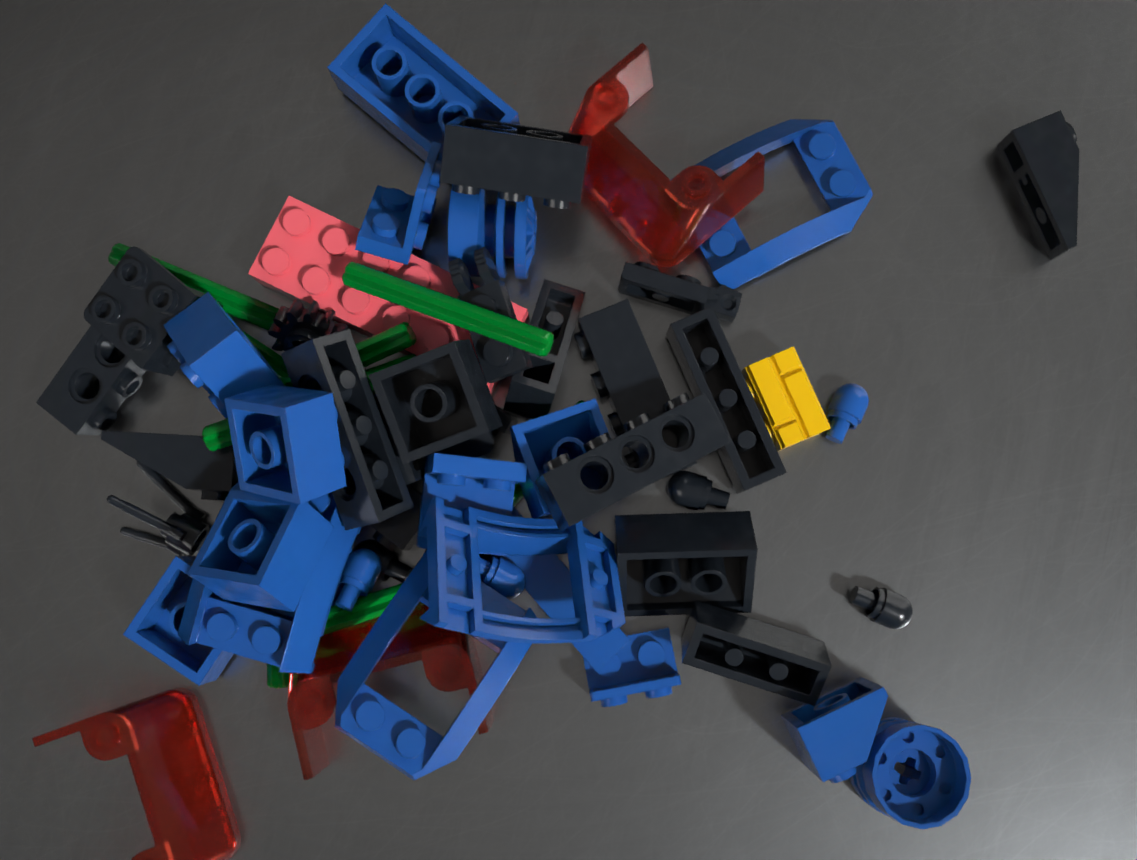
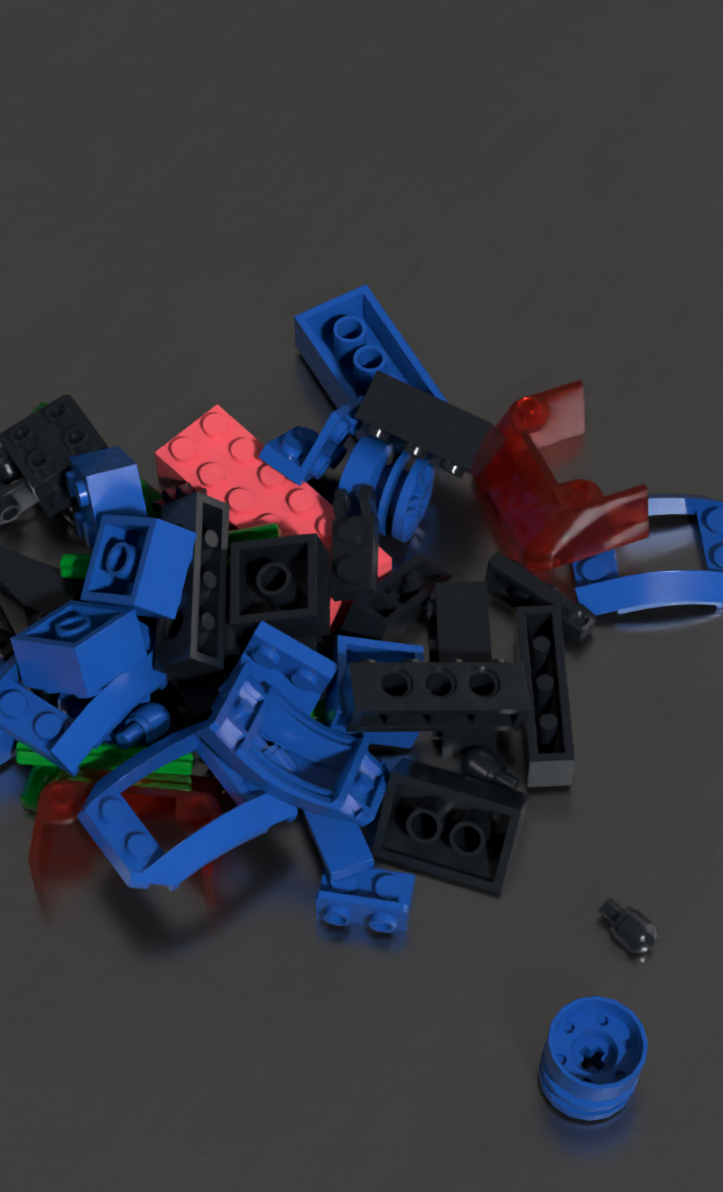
camera: 15 degrees right, 25 degrees down
green axle [342,262,554,357] -> none
black brick [681,600,832,706] -> none
yellow brick [741,347,831,452] -> none
blue slope [781,677,888,783] -> none
blue cylinder [825,383,869,444] -> none

